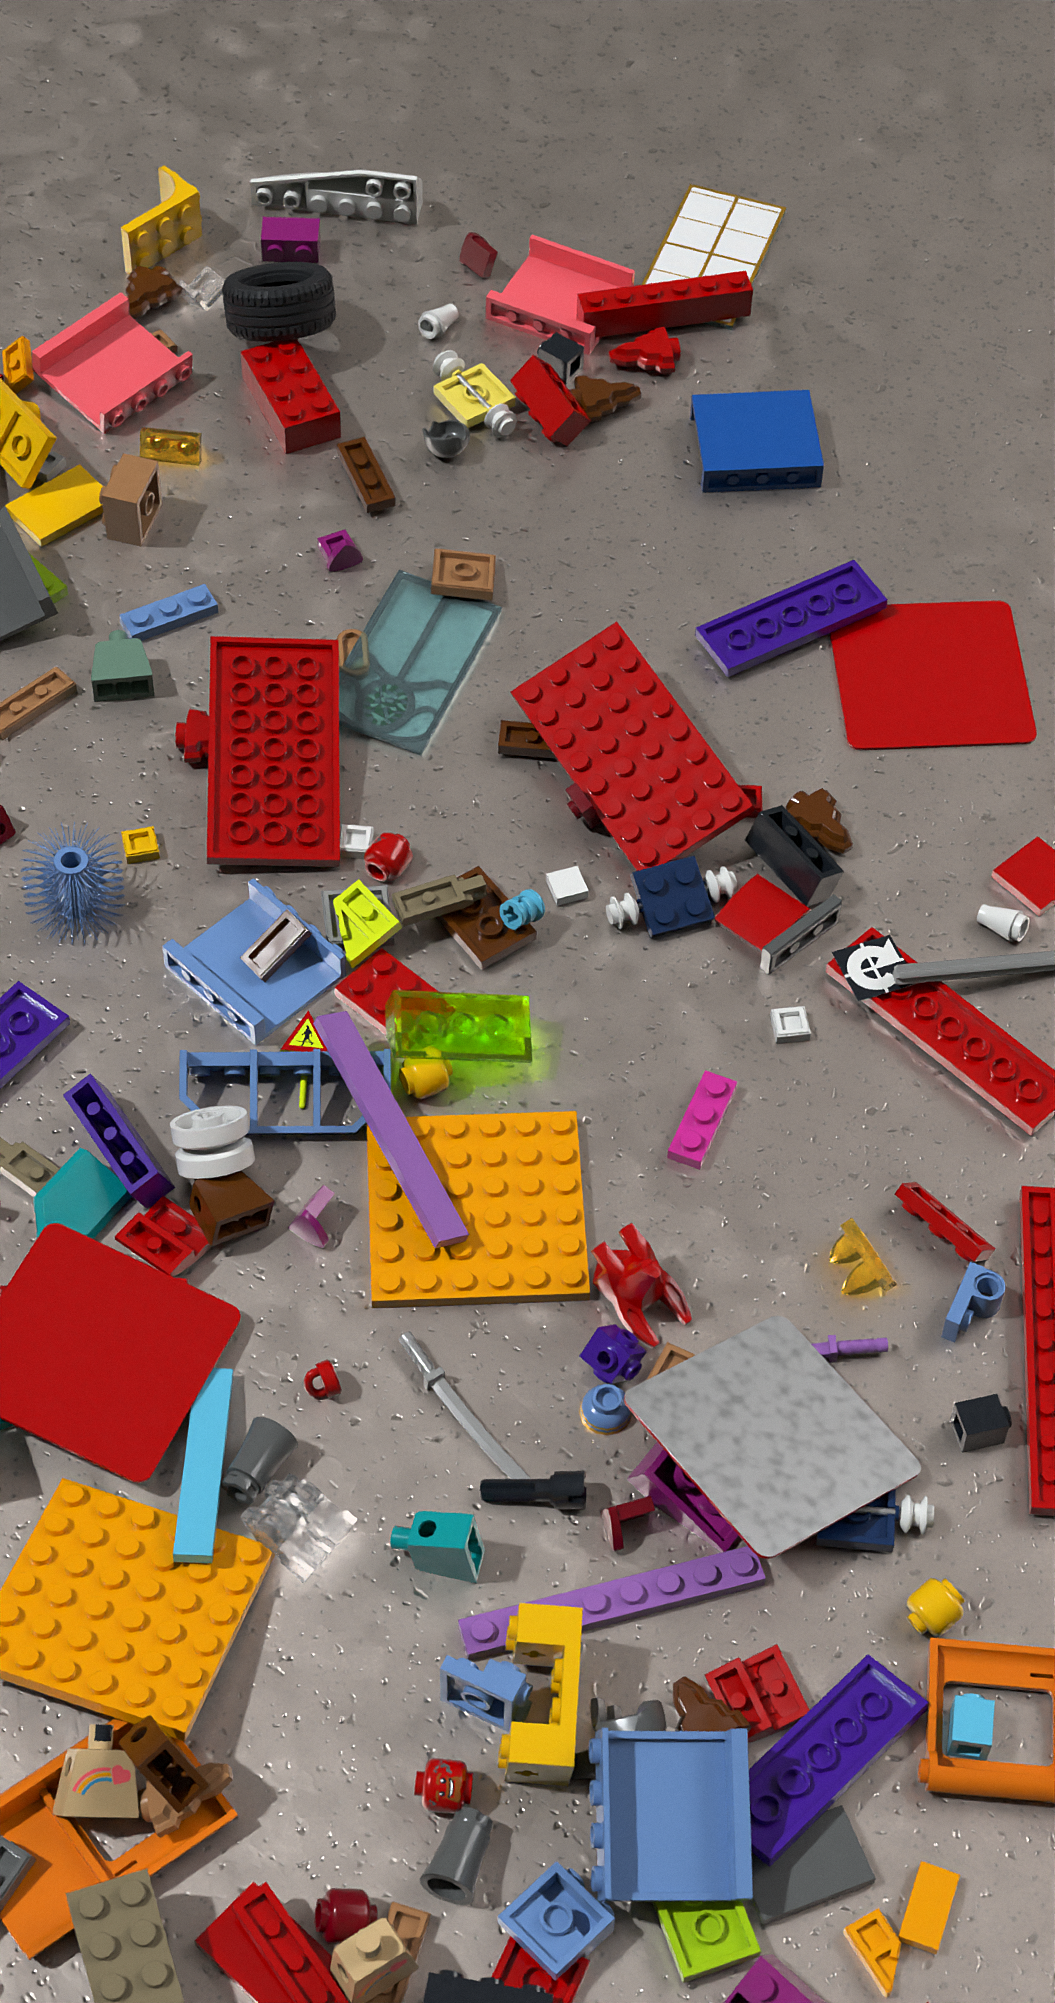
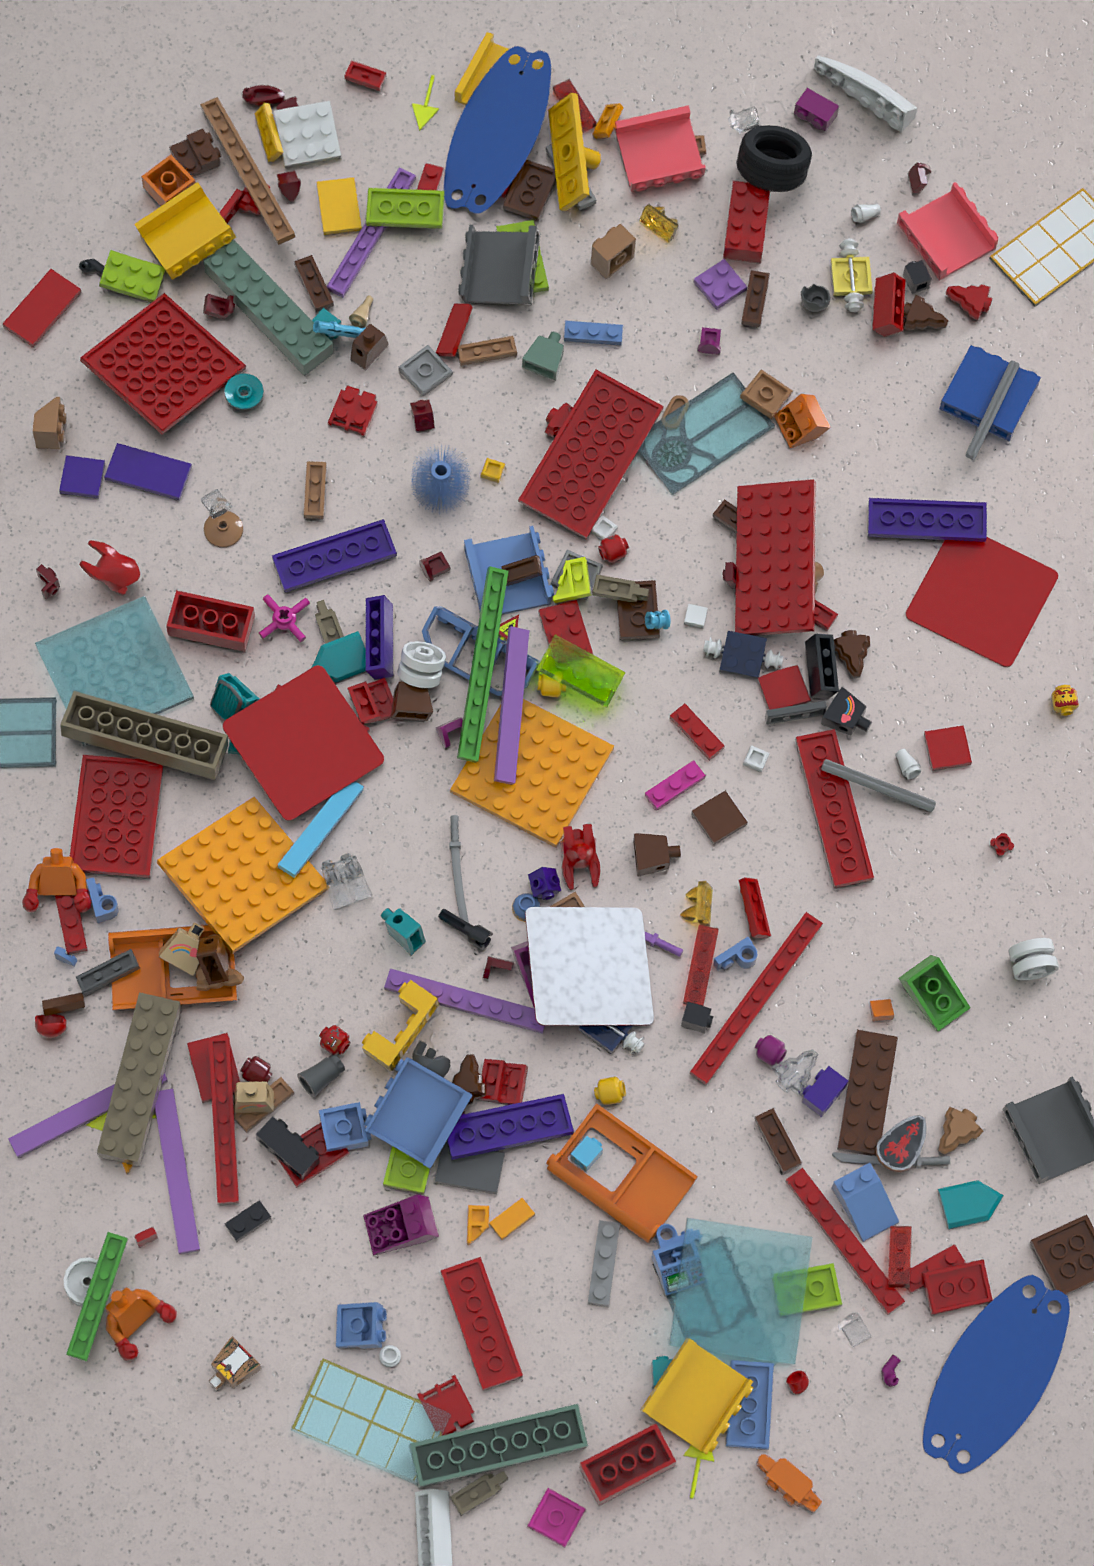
camera: 30 degrees right, 15 degrees up
yellow tile [5,464,104,547] -> none
yellow bracket [121,165,202,274] -> none
reddish brown rock [125,265,182,320] -> none
dark grey plant [221,1417,298,1505] -> none
red tile [304,1359,342,1398] -> none
medium blue plate [440,1655,533,1733] -> none
red brick [576,271,753,338] -> none
sticker [832,935,917,1001] -> none
none -> dark red tile [419,551,451,581]
none -> bright green plate [457,566,508,763]
none -> reddish brown torso [633,833,681,876]
none -> red plate [670,703,725,761]
none -> clear red plate [683,925,719,1006]
none -> reddish brown tile [691,790,748,845]
none -> medium lavender plate [693,259,747,310]
none -> orange slope [774,394,831,448]
none -> black torso [821,687,872,735]
none -> light grey axle [966,360,1020,460]

